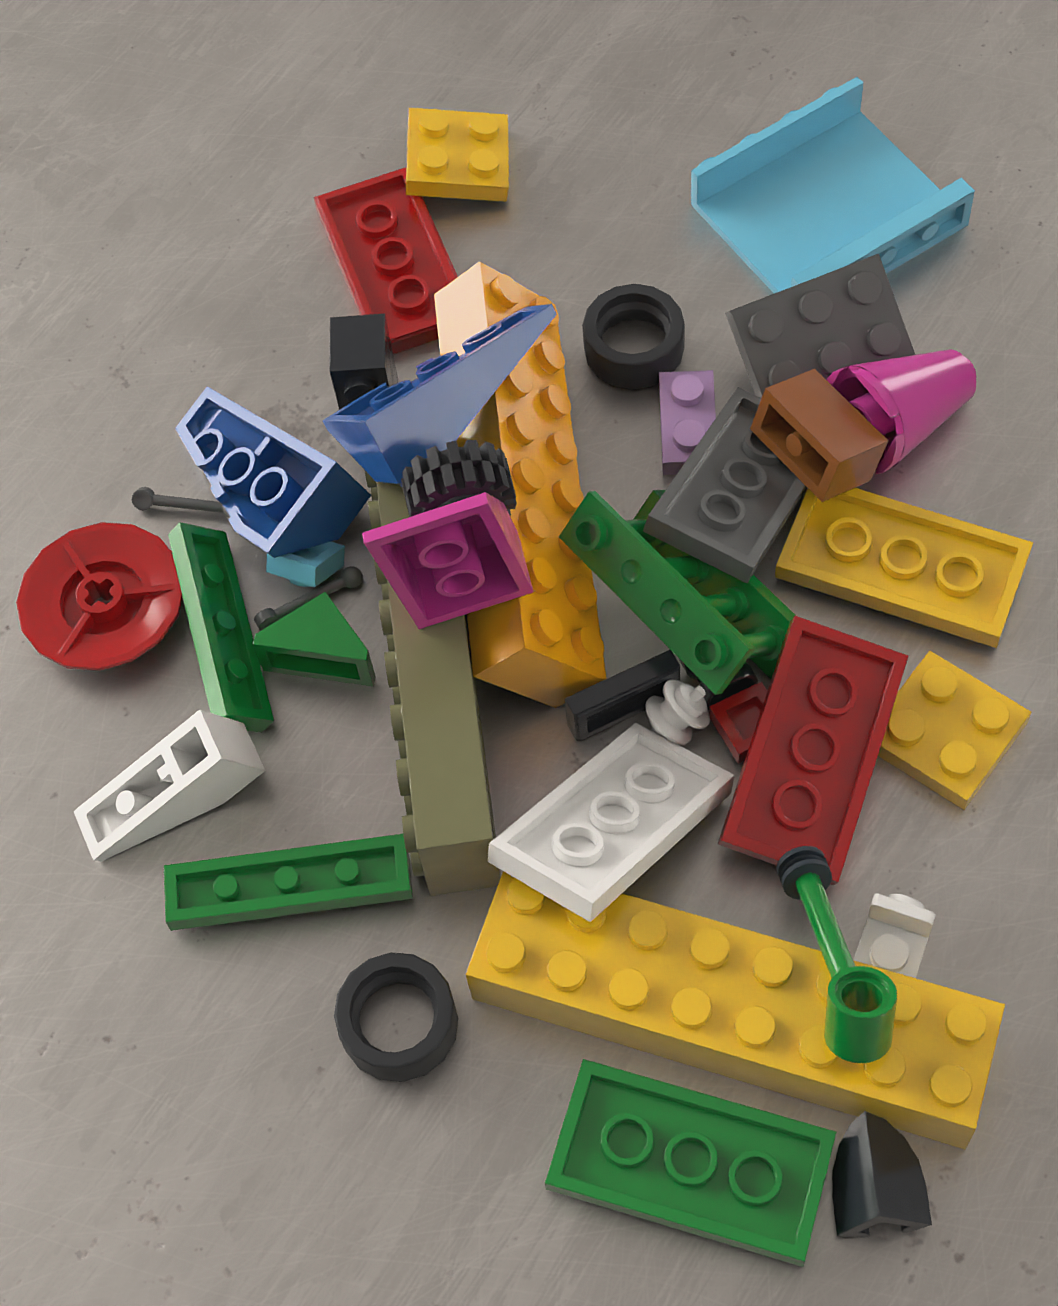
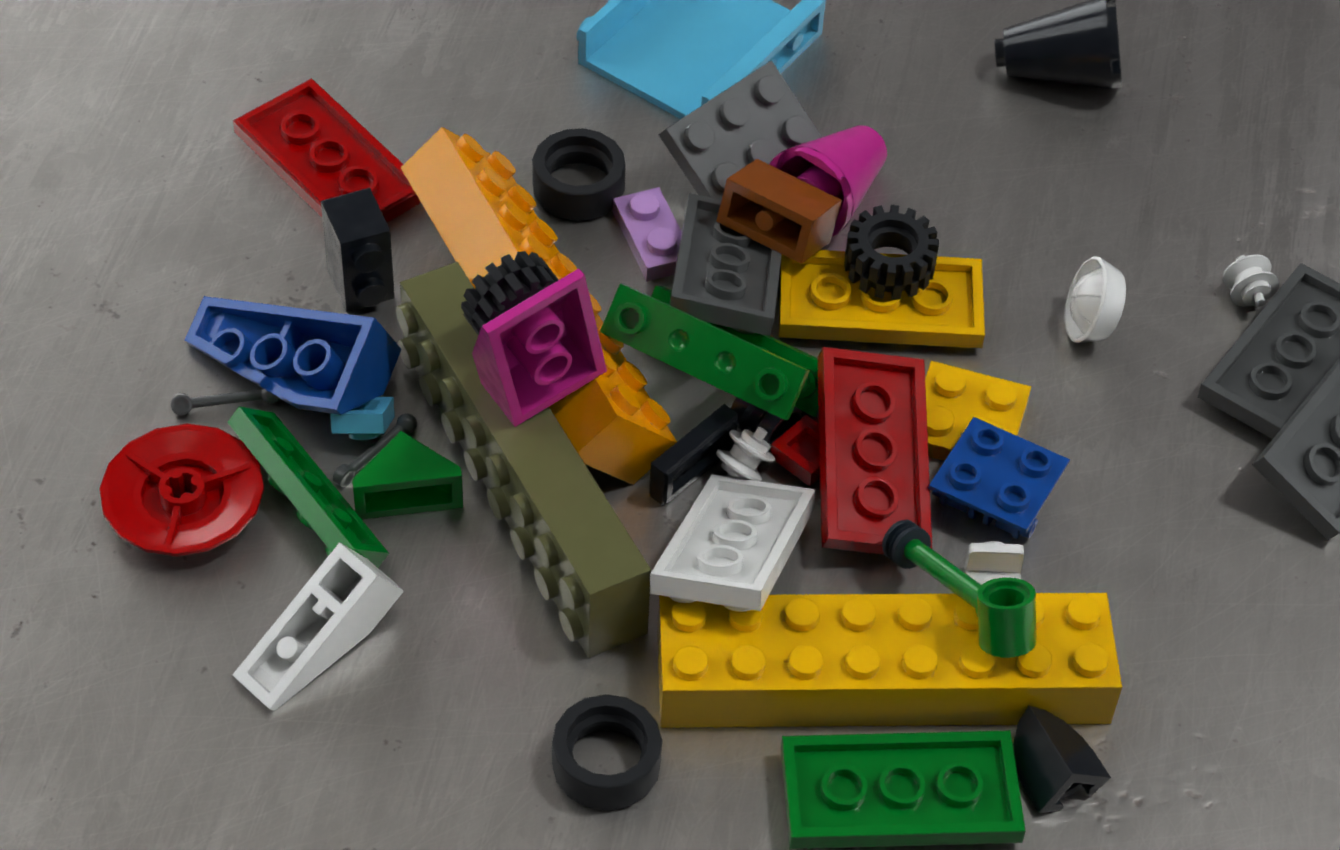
camera: 30 degrees left, 10 degrees down
green plate [164,834,413,931] -> none
wedge [322,304,557,487] -> none
yellow plate [406,108,509,202] -> none
none -> black tyre [844,205,939,300]
none -> blue hinge [928,417,1070,539]

